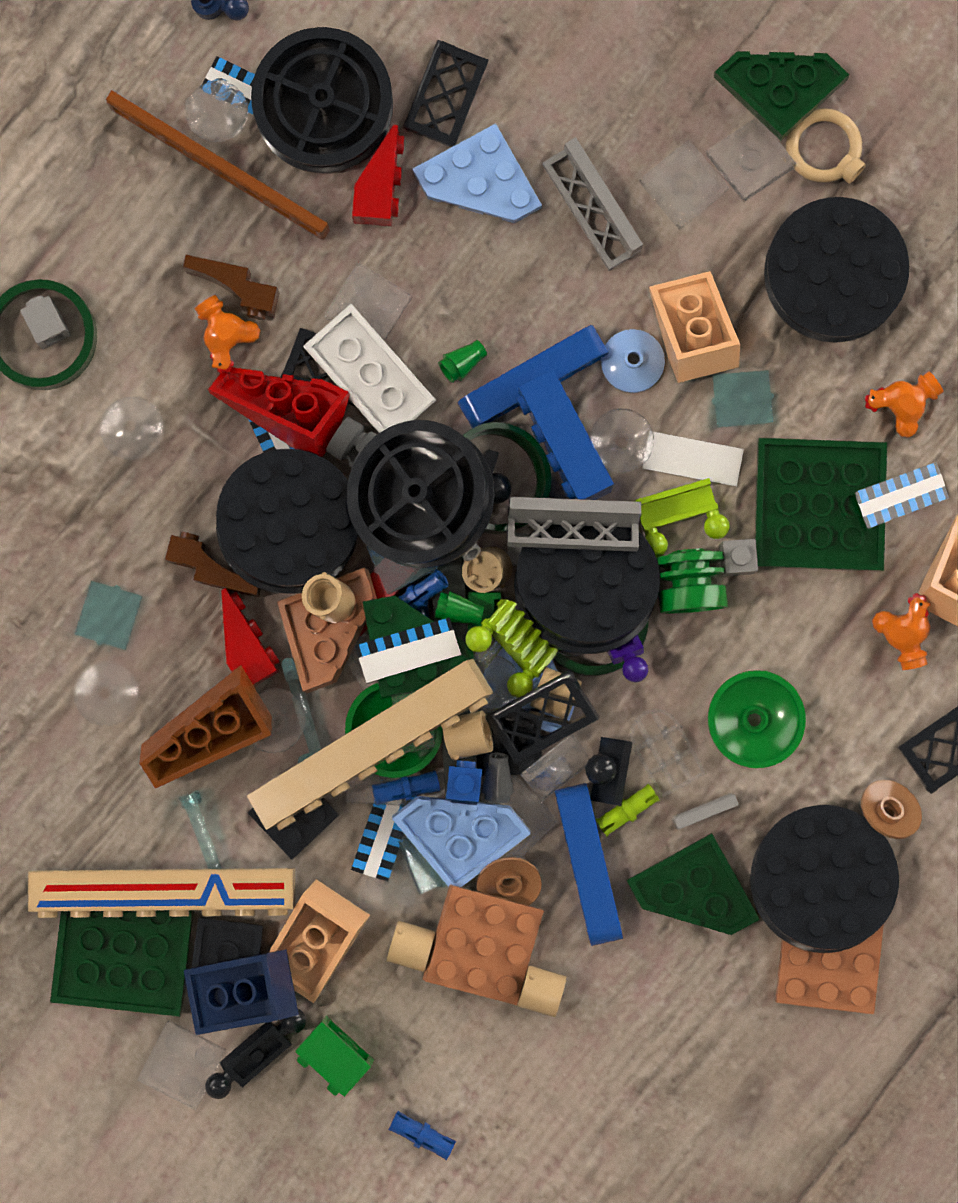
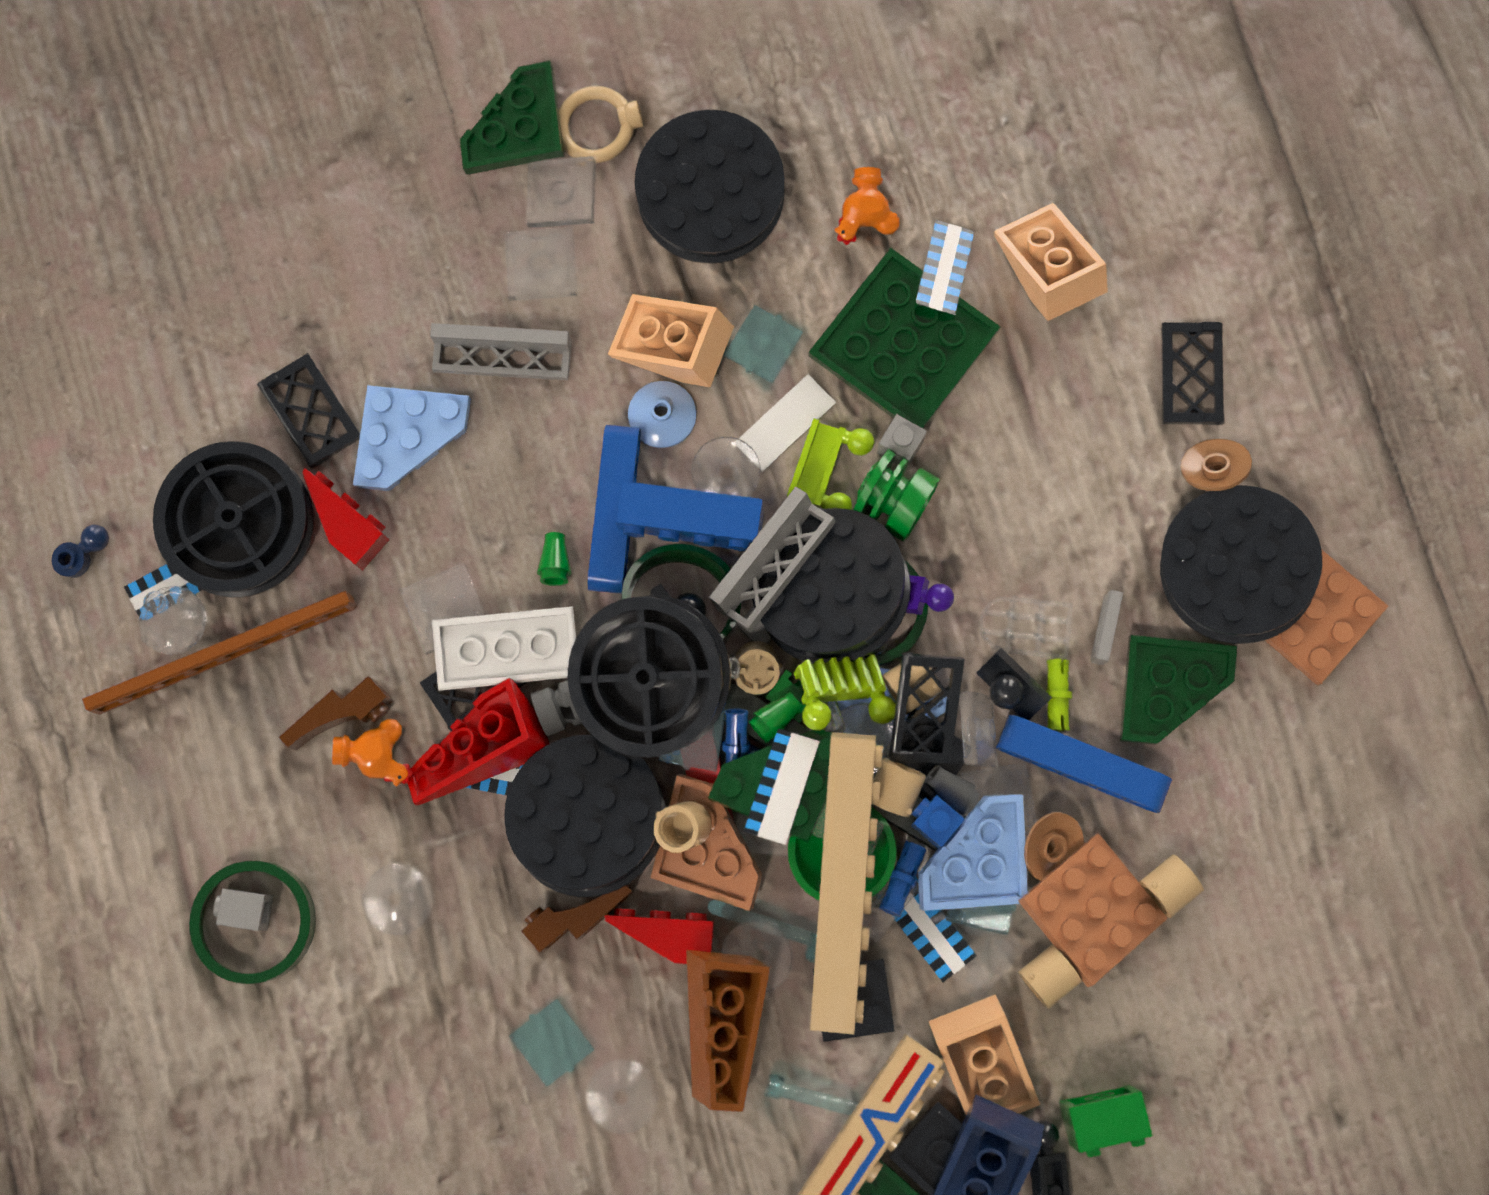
camera: 50 degrees left, 5 degrees down
blue pin [388,1111,456,1160] -> none
green dish [707,670,806,768] -> none
orange animal [872,593,931,670] -> none

